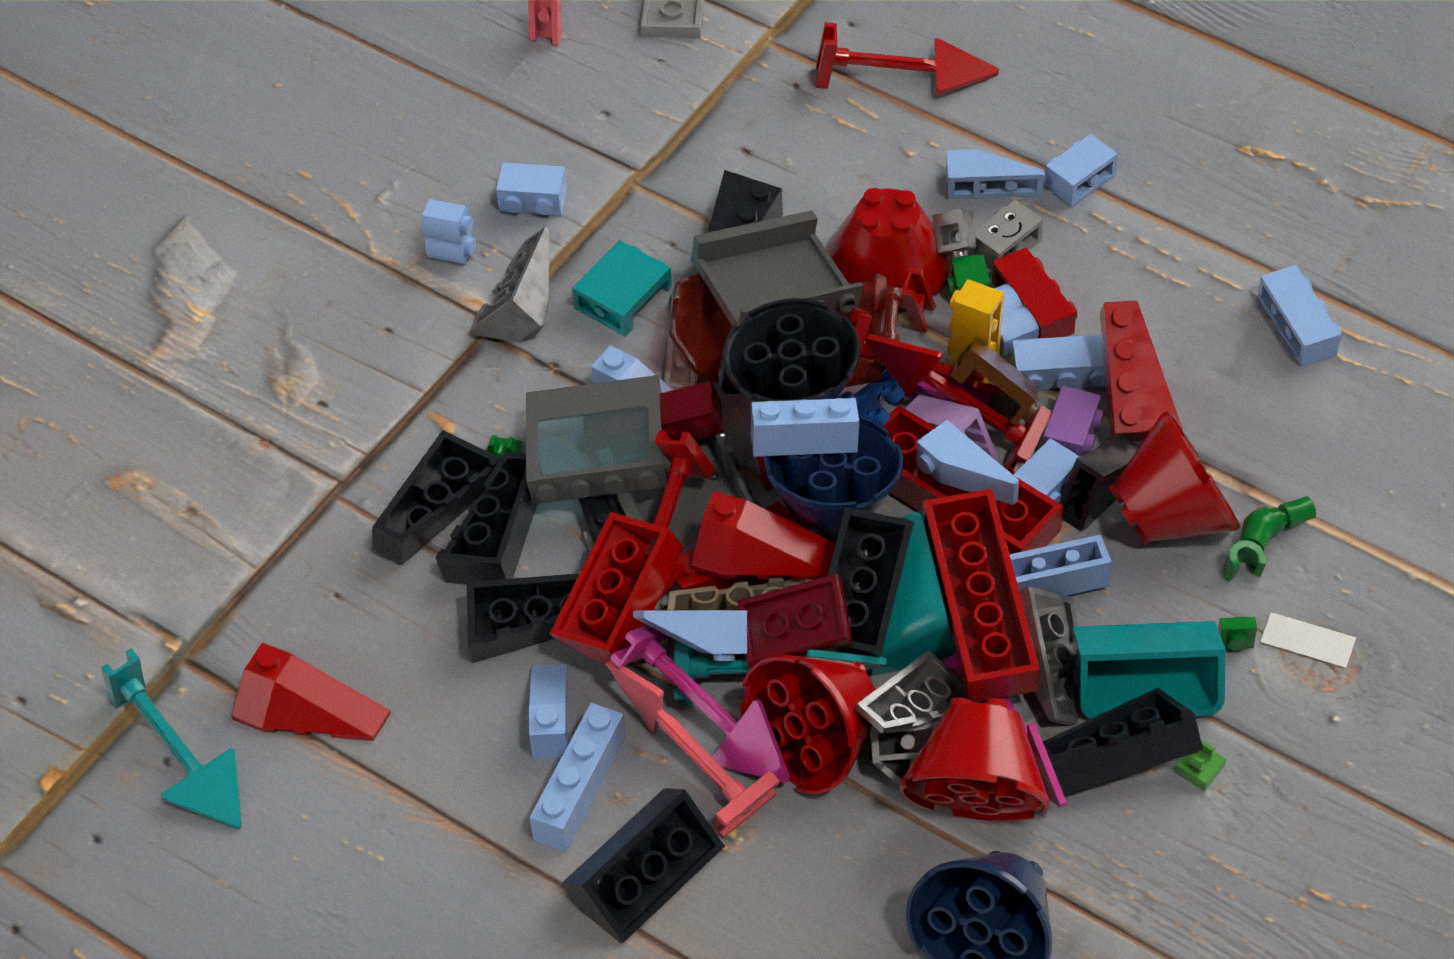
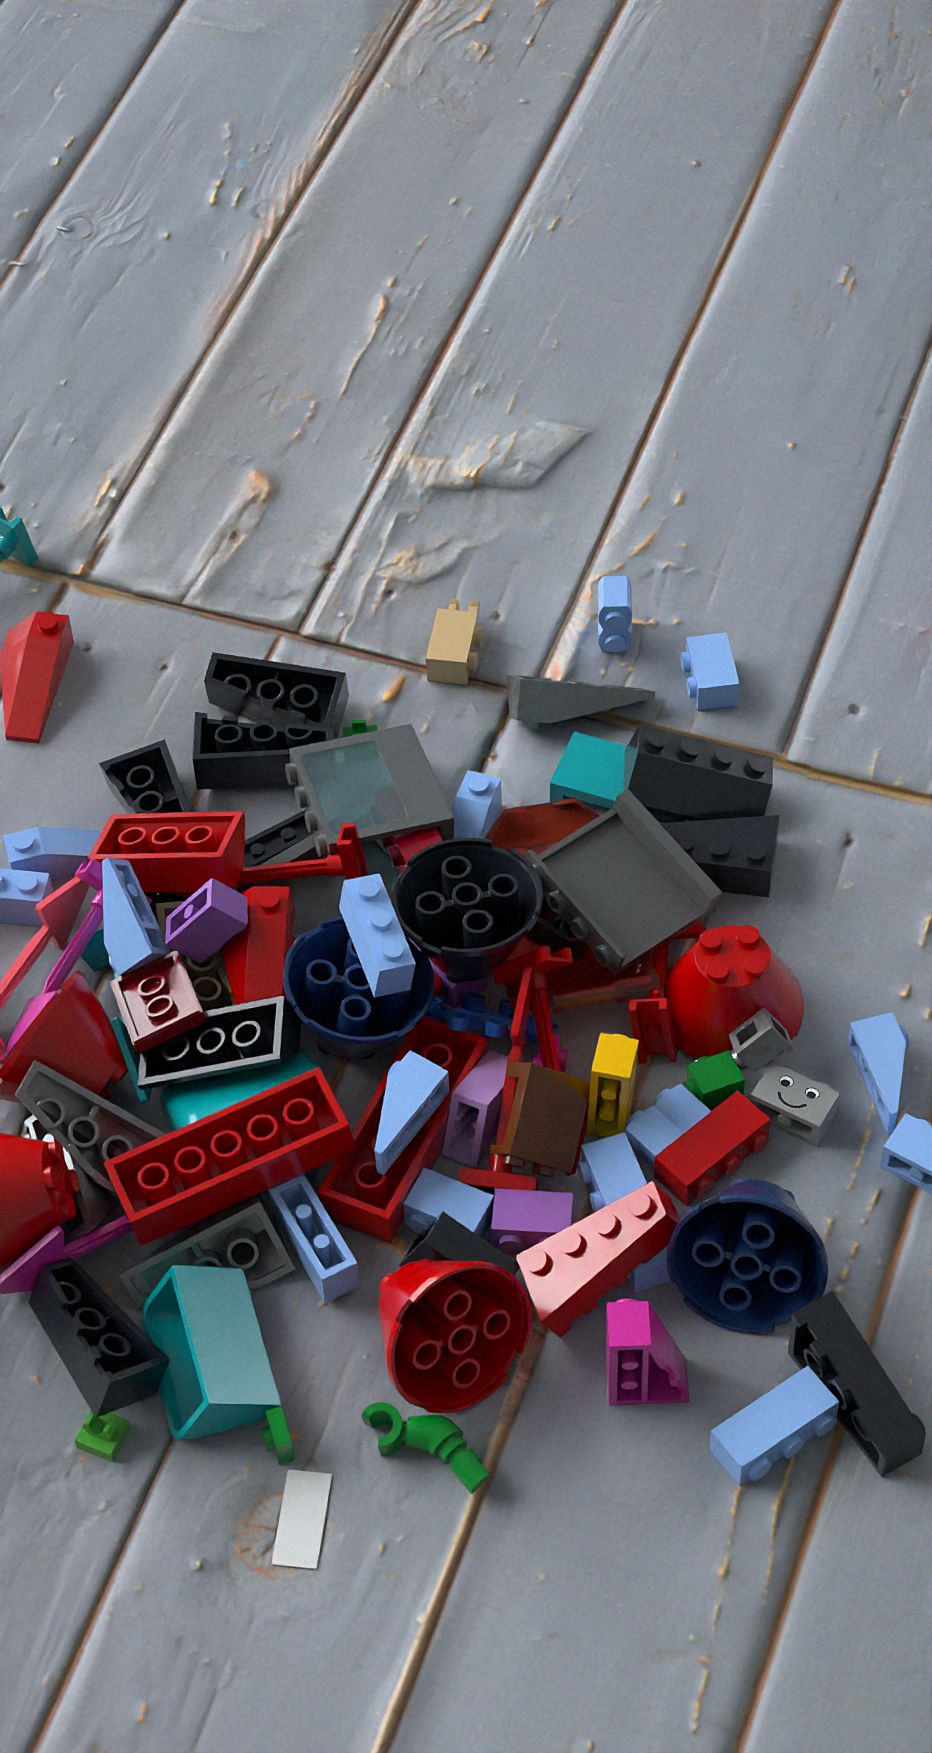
camera: 75 degrees right, 0 degrees up
none -> medium lavender brick [165,878,248,963]
none -> tan hinge [426,598,484,685]
none -> dark pink wedge [606,1299,690,1406]
none -> black slope [623,725,773,821]
none -> dark blue cone [666,1177,829,1333]
none -> black wedge [788,1290,926,1477]

